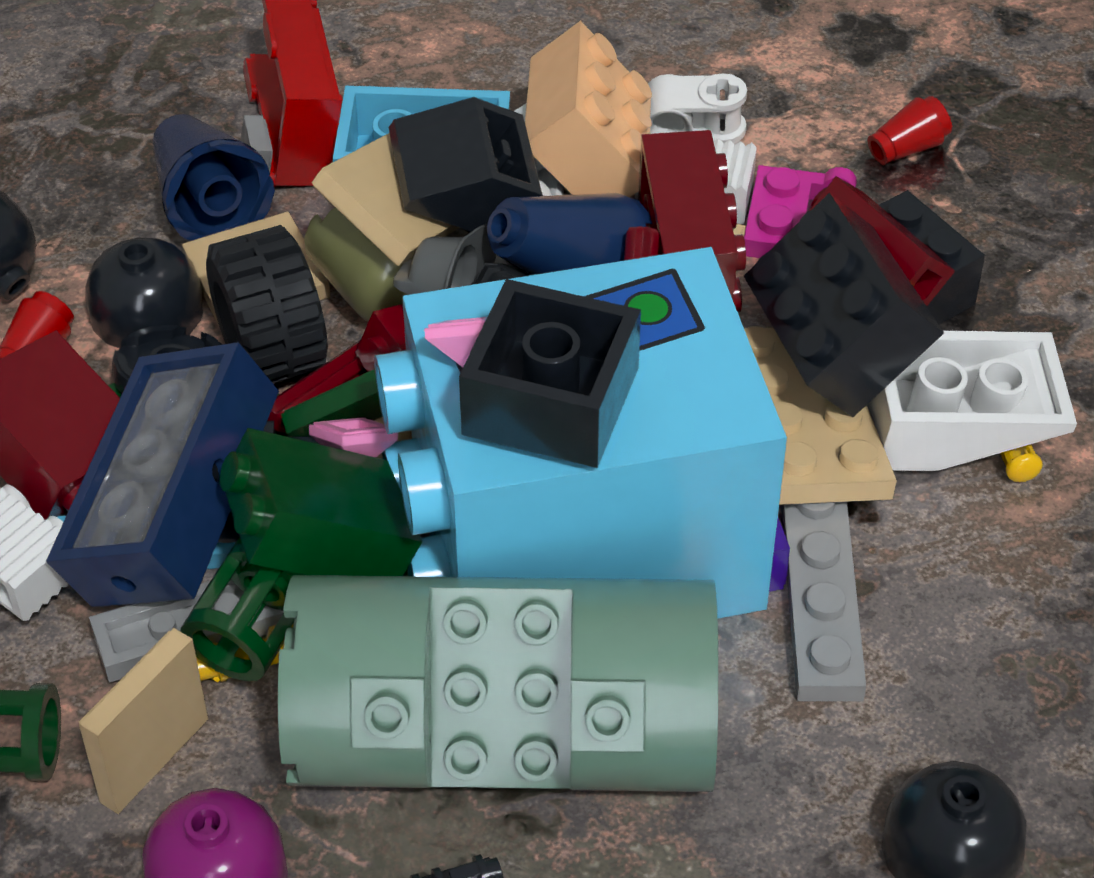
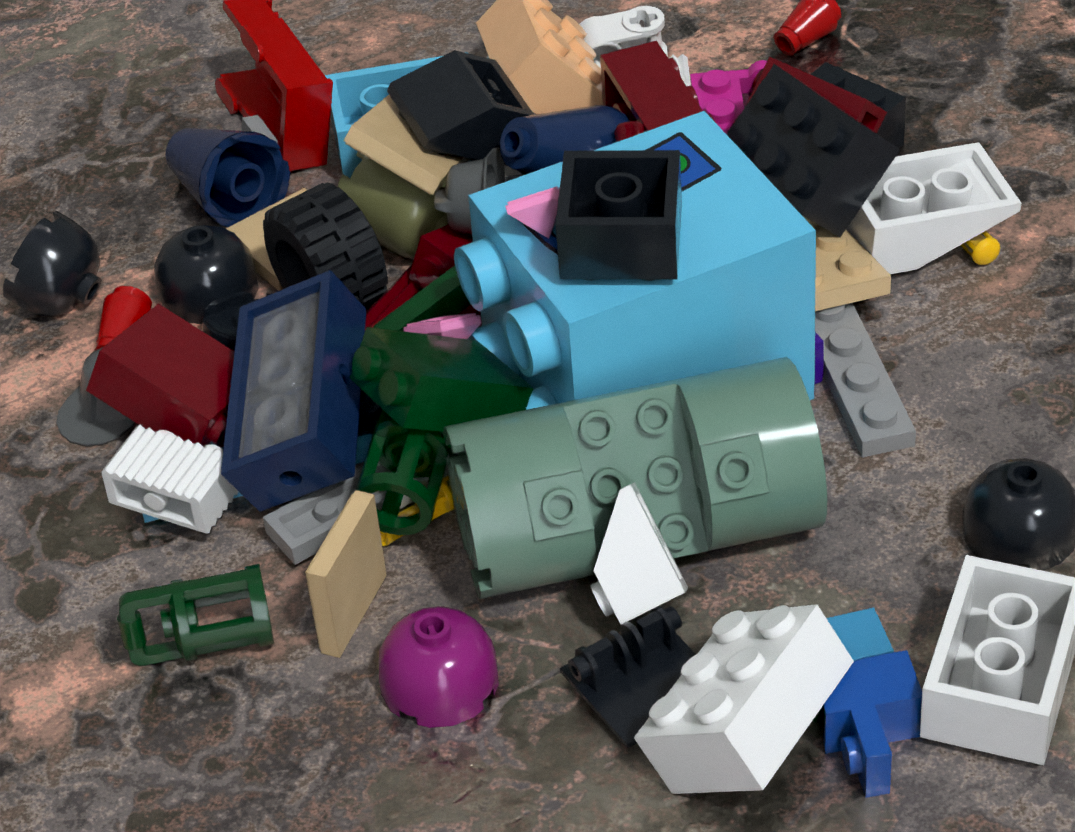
camera: 10 degrees left, 5 degrees down
none -> white slope [591,482,688,624]

